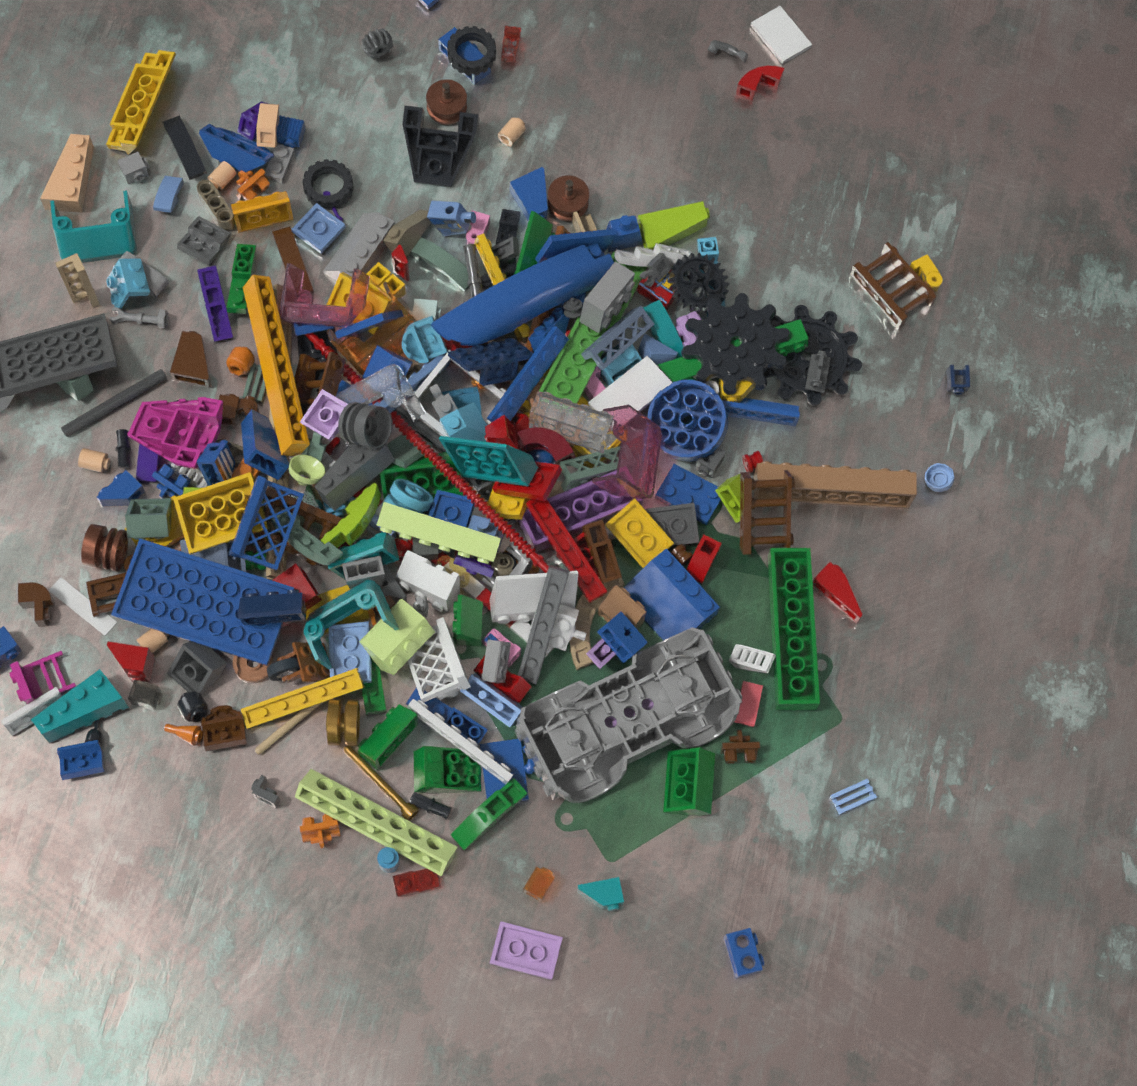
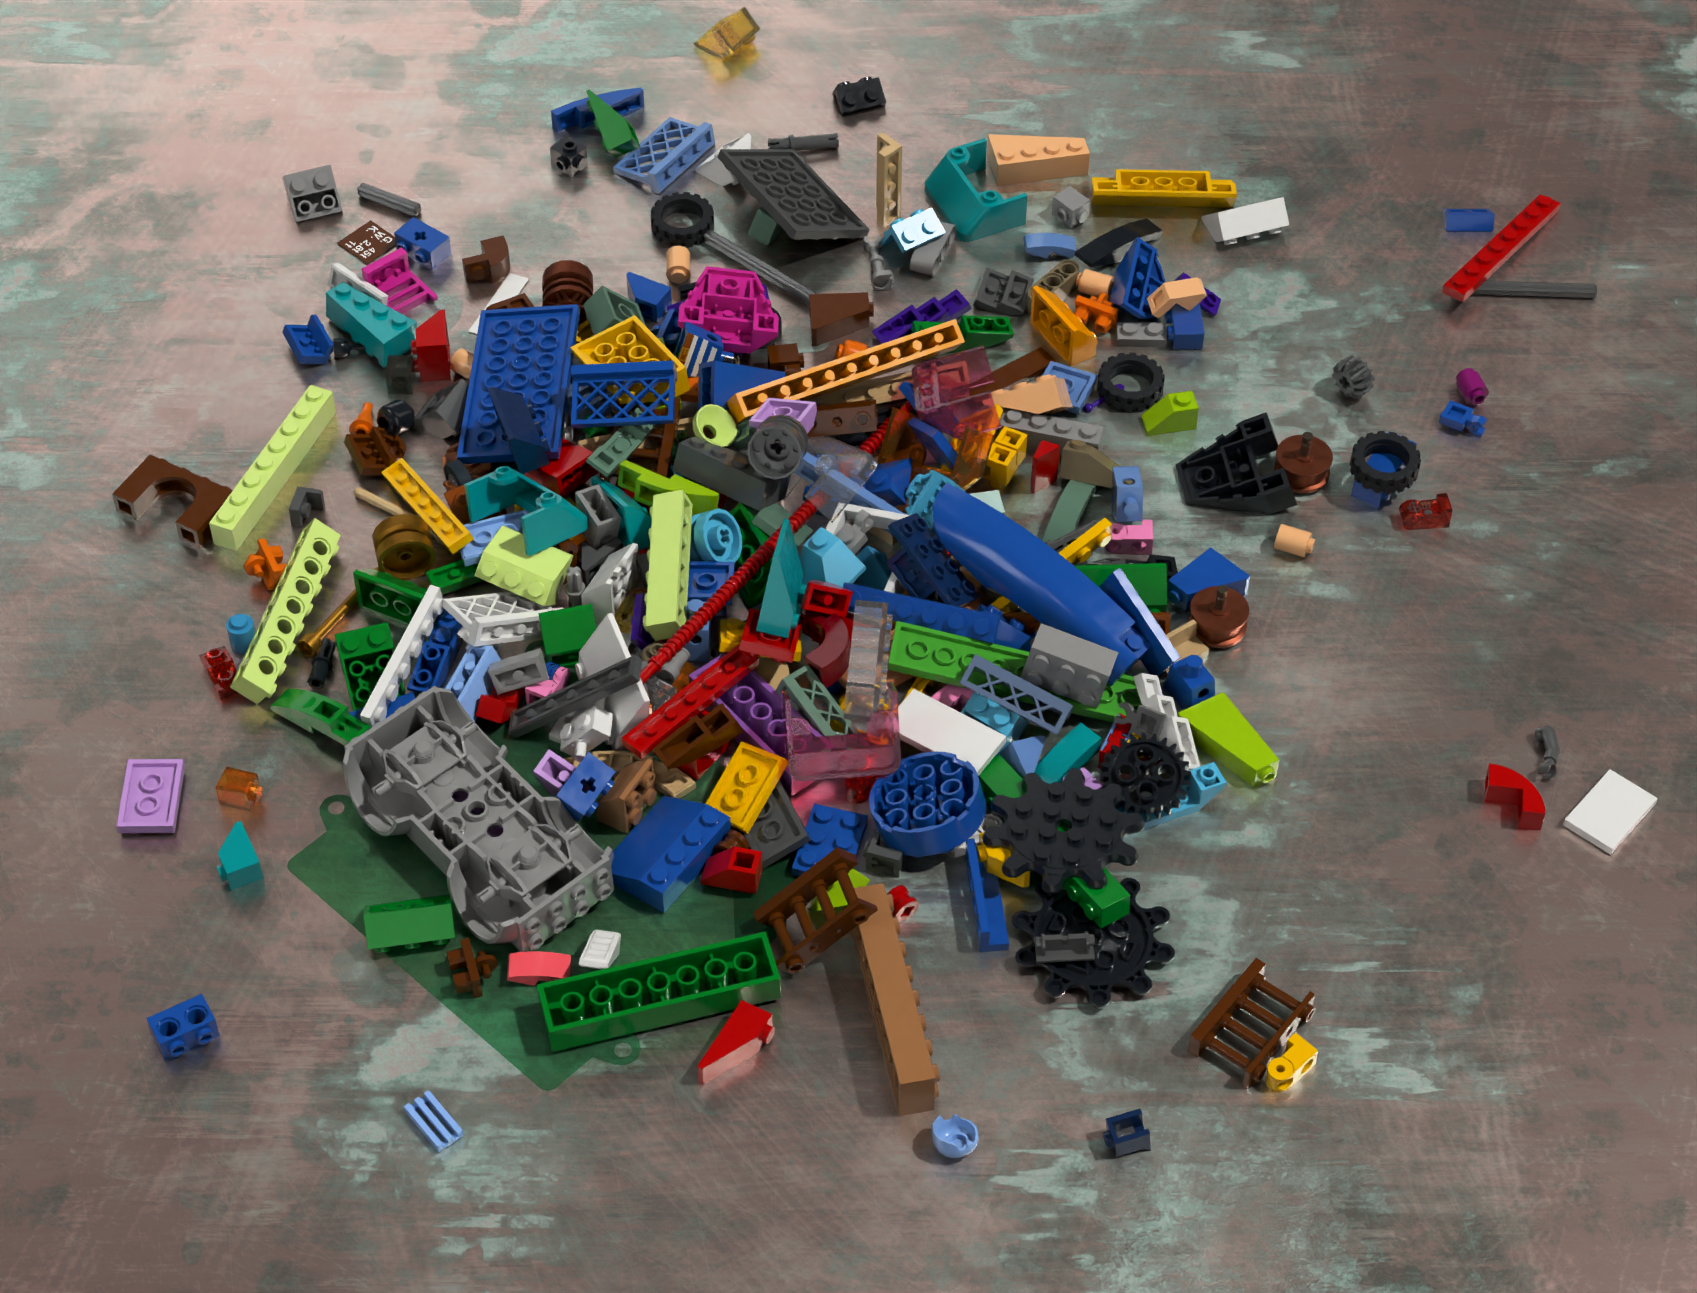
camera: 80 degrees right, 20 degrees down
none -> reddish brown arch [112,454,233,549]
none -> yellowish green brick [209,385,336,551]
none -> black tyre [651,192,714,248]
none -> light nougat slope [982,374,1073,415]
none -> lime slope [1141,391,1199,436]
none -> white slope [1201,197,1289,245]

